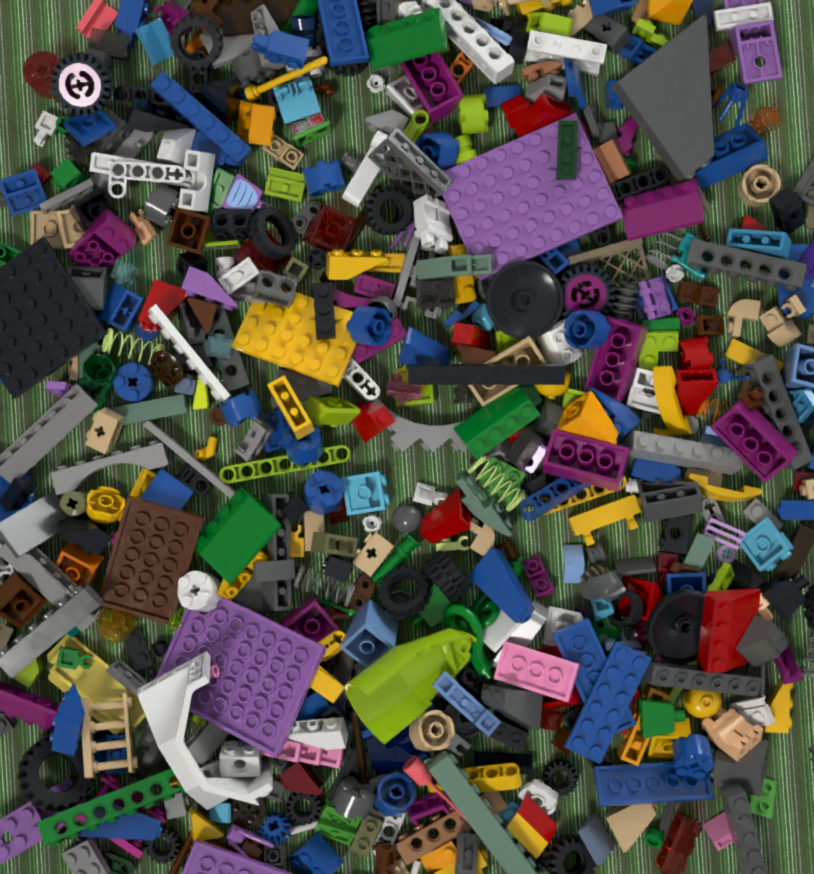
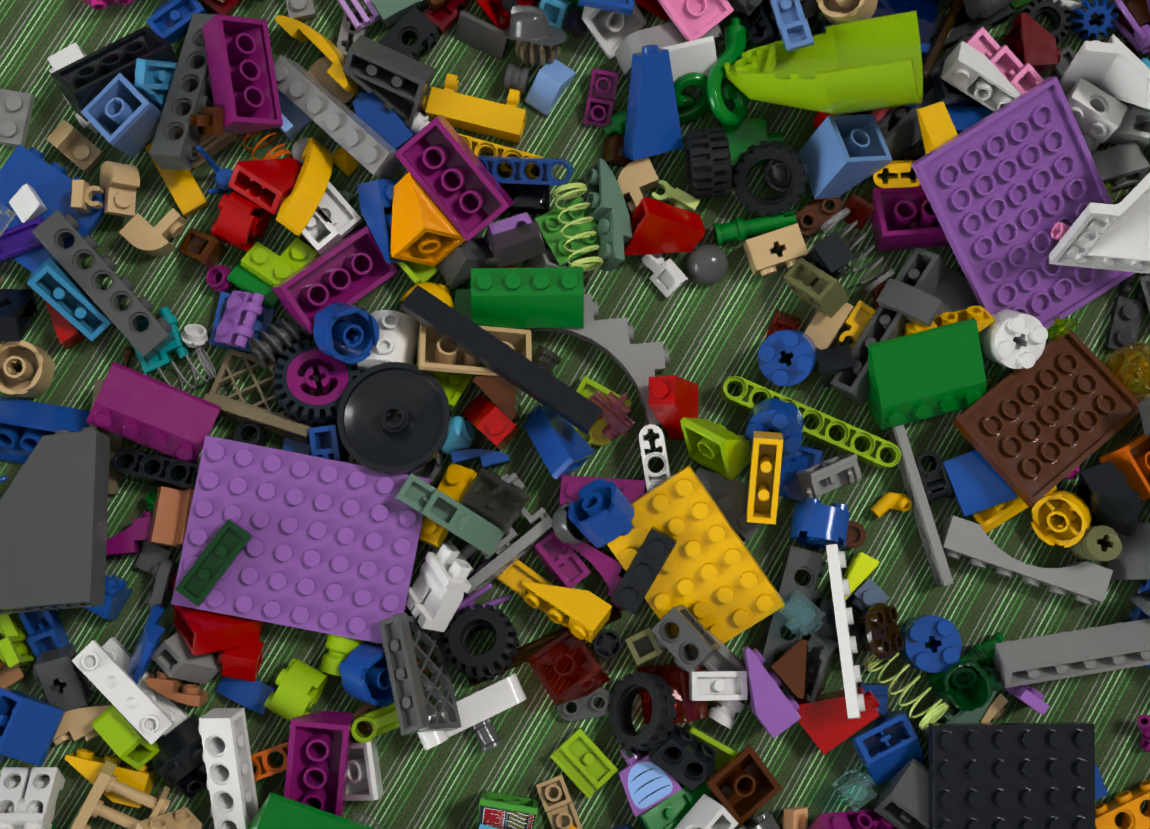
camera: 150 degrees left, 5 degrees down
tan brick [85,407,126,454] -> none
sand green slope [109,394,188,426] -> none
black hinge [152,640,168,658] -> none
black panel [175,252,208,279] -> none
blue brick [302,160,346,197] -> none
green hinge [322,599,355,616] -> none
medium azure plate [341,471,390,516] -> none
white plate [363,514,382,532] -> none
light grey slope [365,109,410,136] -> none
white plate [367,74,385,93] -> none
light blue axle [474,17,512,46] -> none
reddish brown slope [675,281,719,308] -> none

